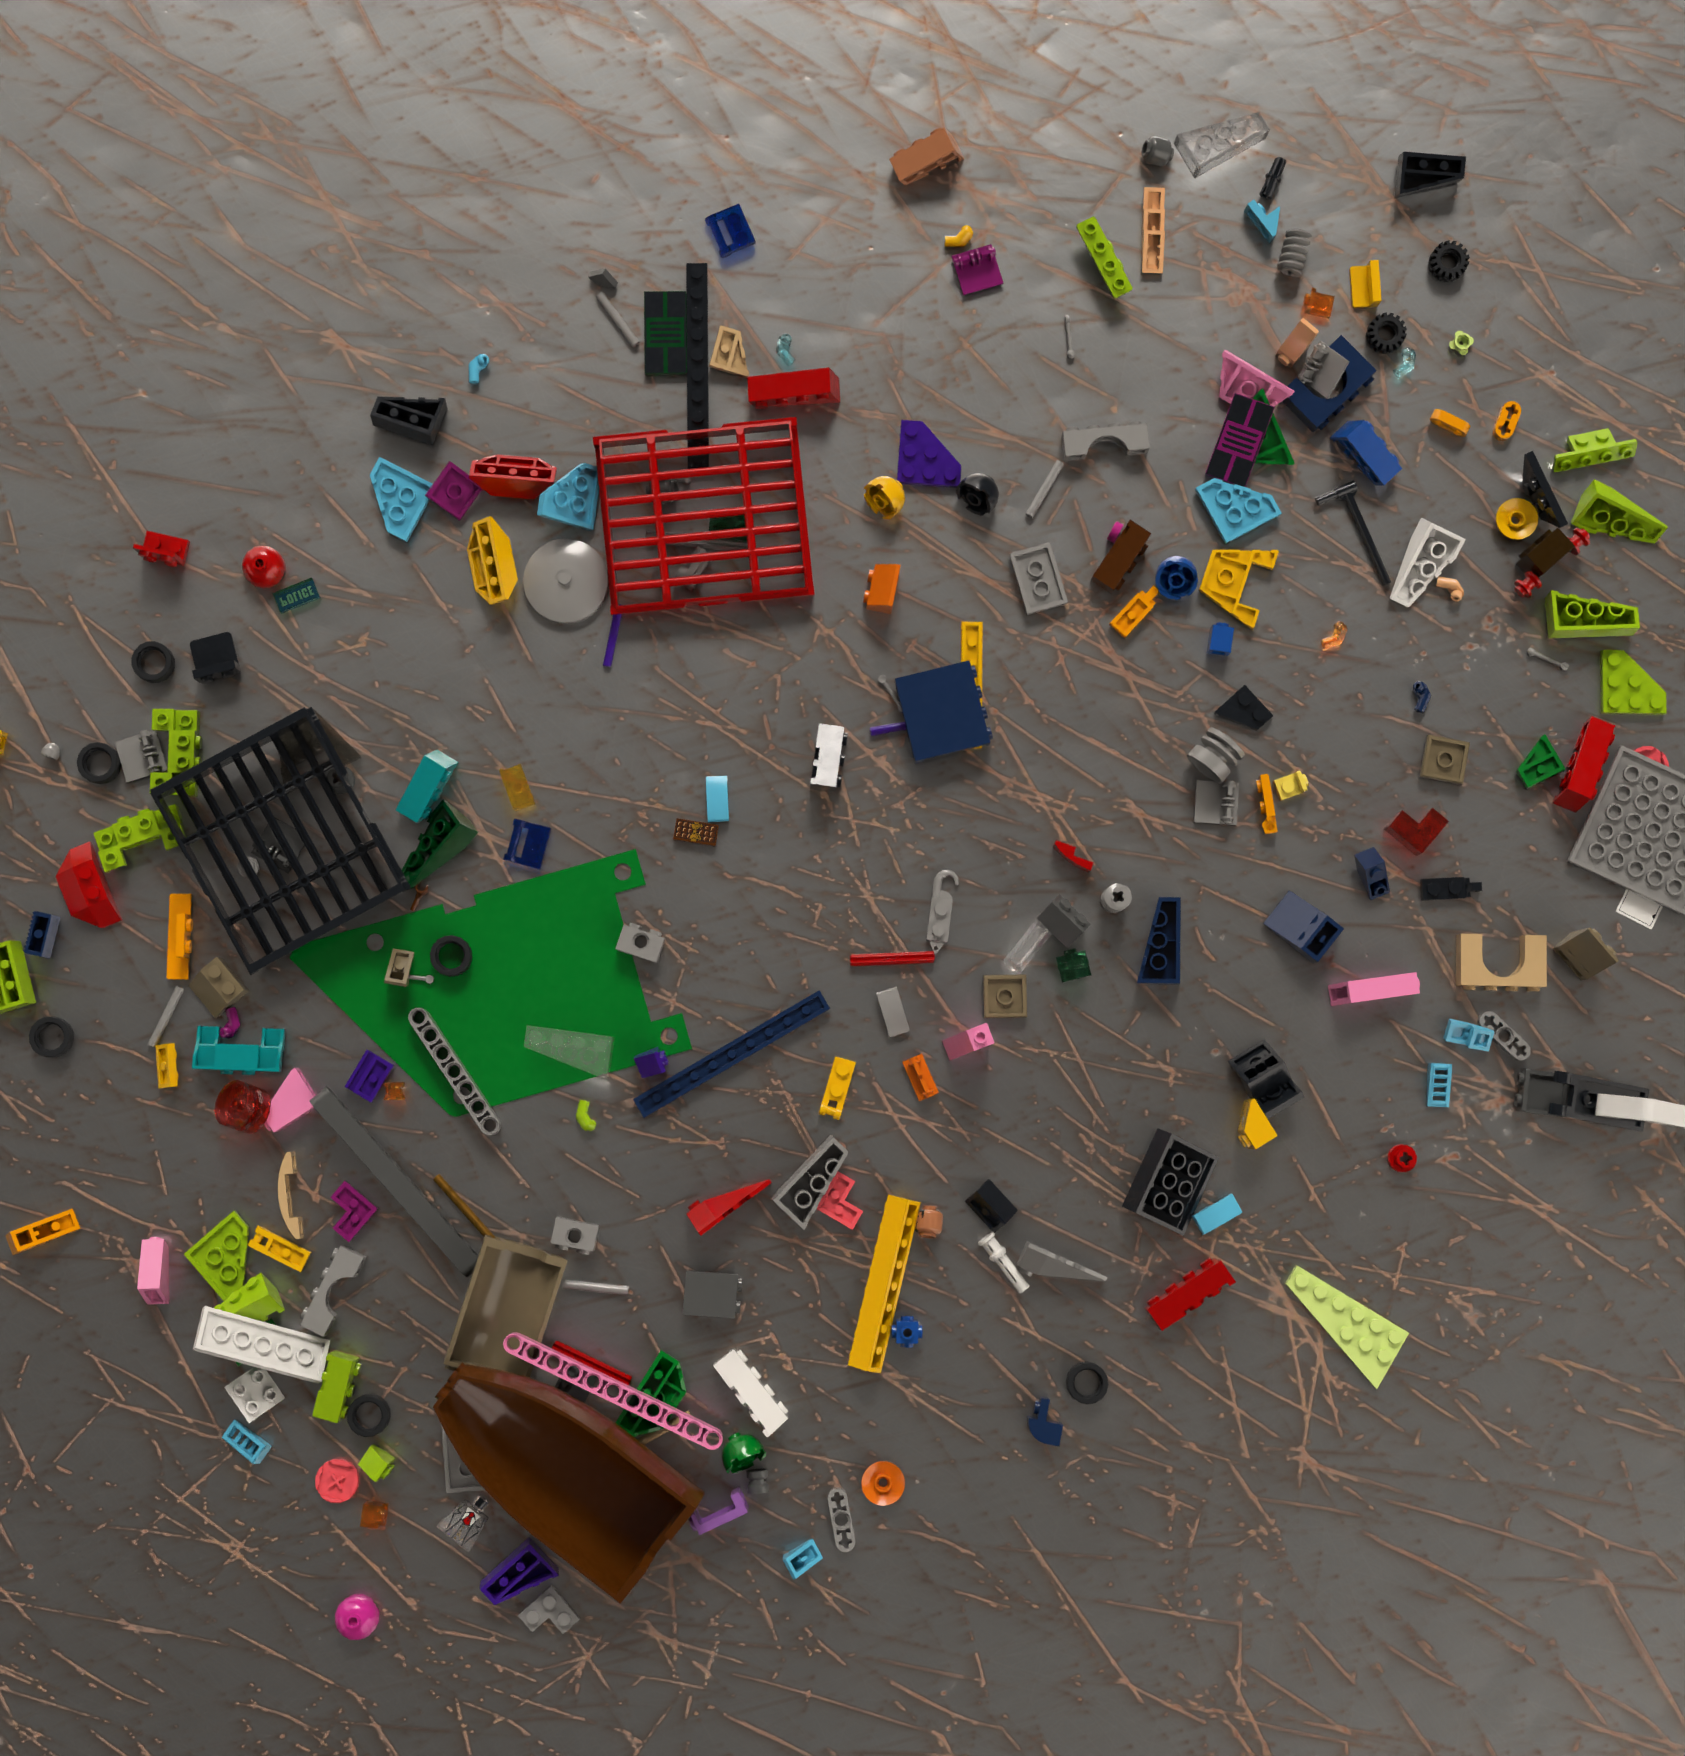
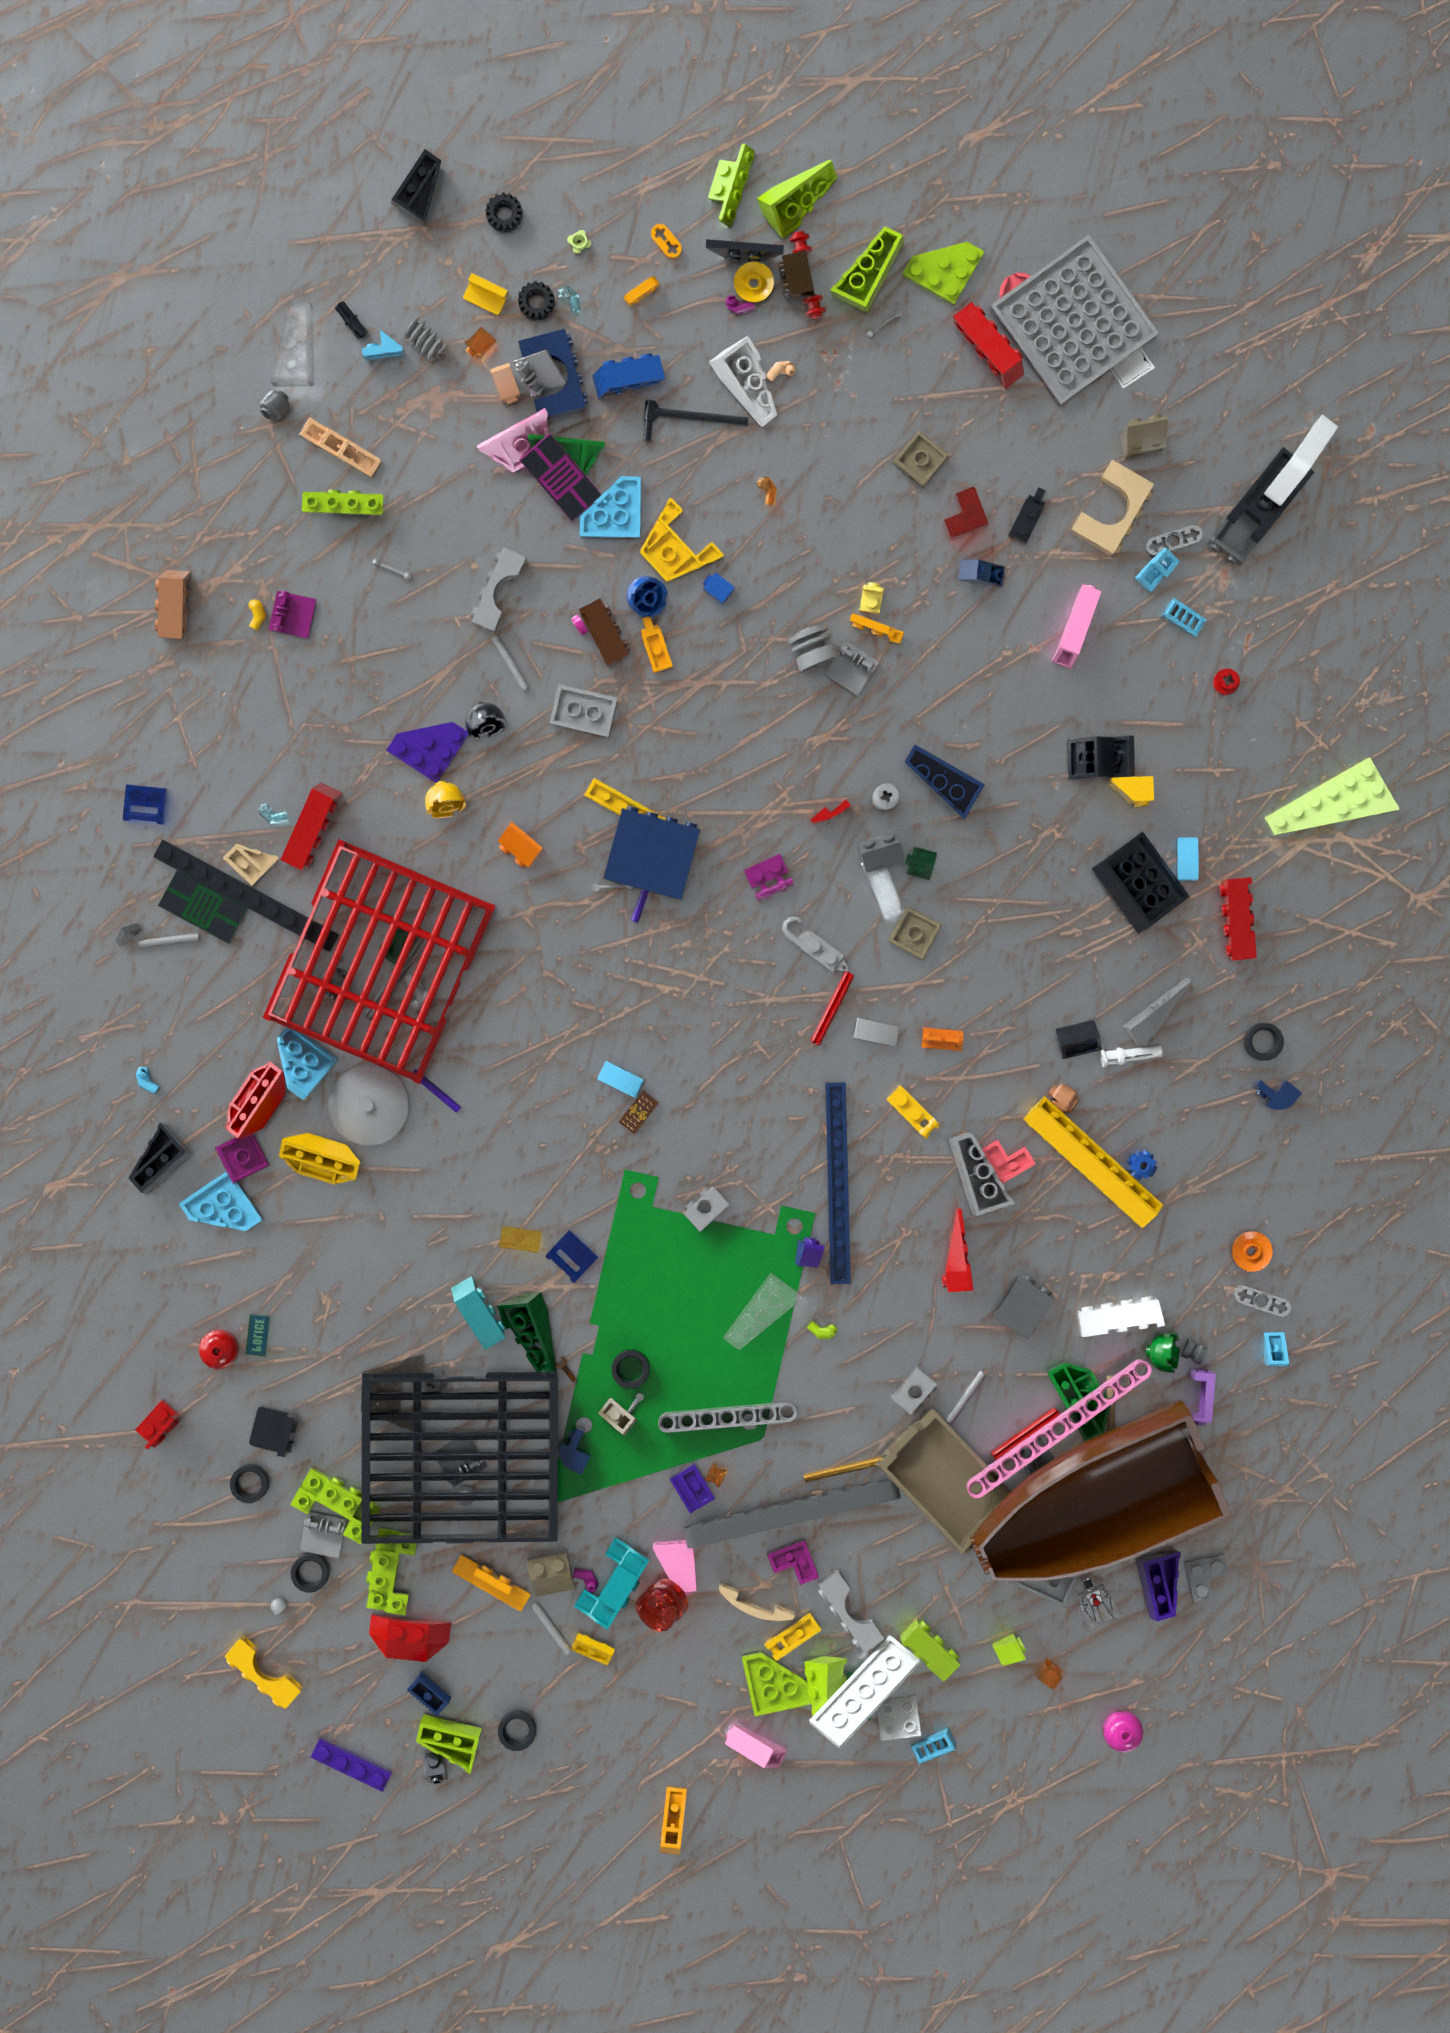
camera: 55 degrees left, 5 degrees up
coral tile [315,1459,360,1503] -> none
black tyre [347,1394,391,1437] -> none
wedge [810,723,848,792] -> none
bright pink slope [942,1023,994,1061] -> none
black wing [1214,685,1273,731] -> none
dark blue slope [1263,890,1344,964] -> none
dark blue arm [1413,681,1431,713] -> none
green wing [1516,734,1565,790] -> none
none -> dark blue brick [559,1426,591,1475]
none -> magenta arm [726,295,755,315]
none -> magenta plate [744,854,794,901]

